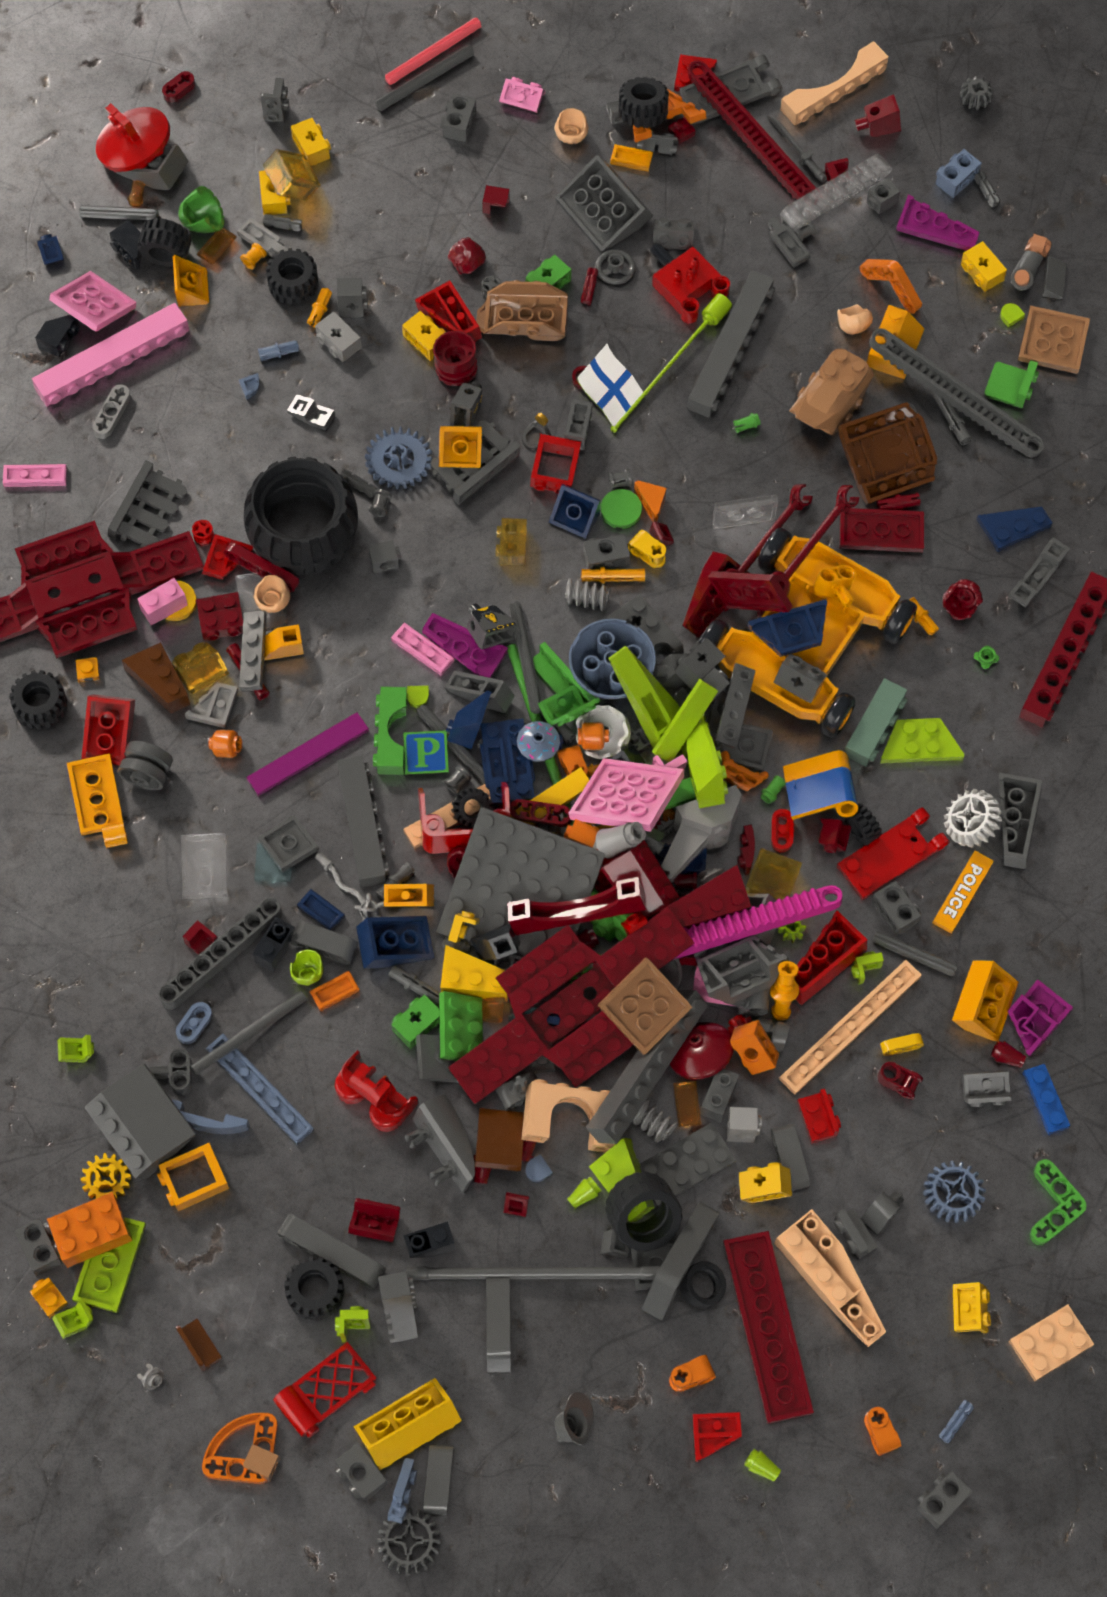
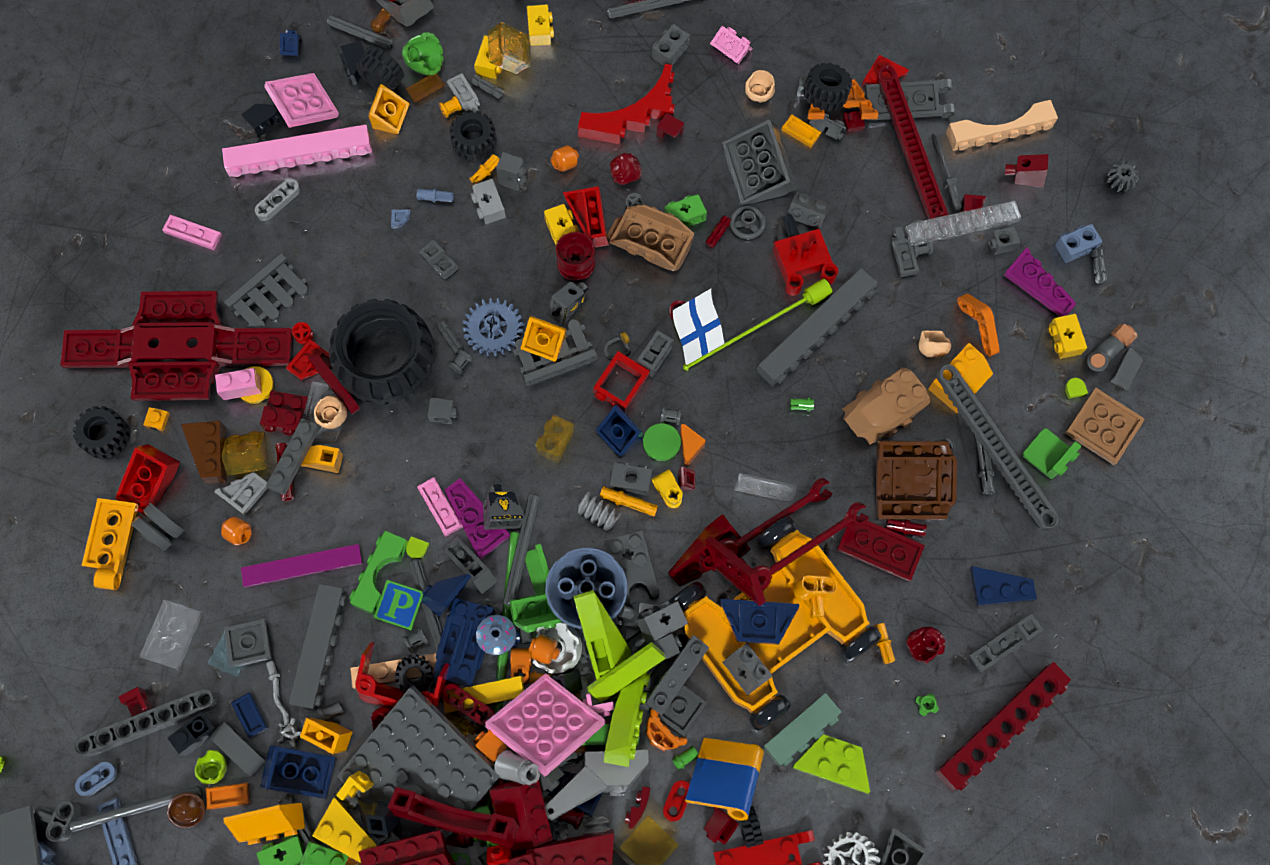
camera: 20 degrees right, 5 degrees up
none -> reddish brown hat [167,792,205,828]
none -> light orange slope [223,803,305,845]
none -> orange head [551,145,579,172]
none -> red arch [578,64,675,144]

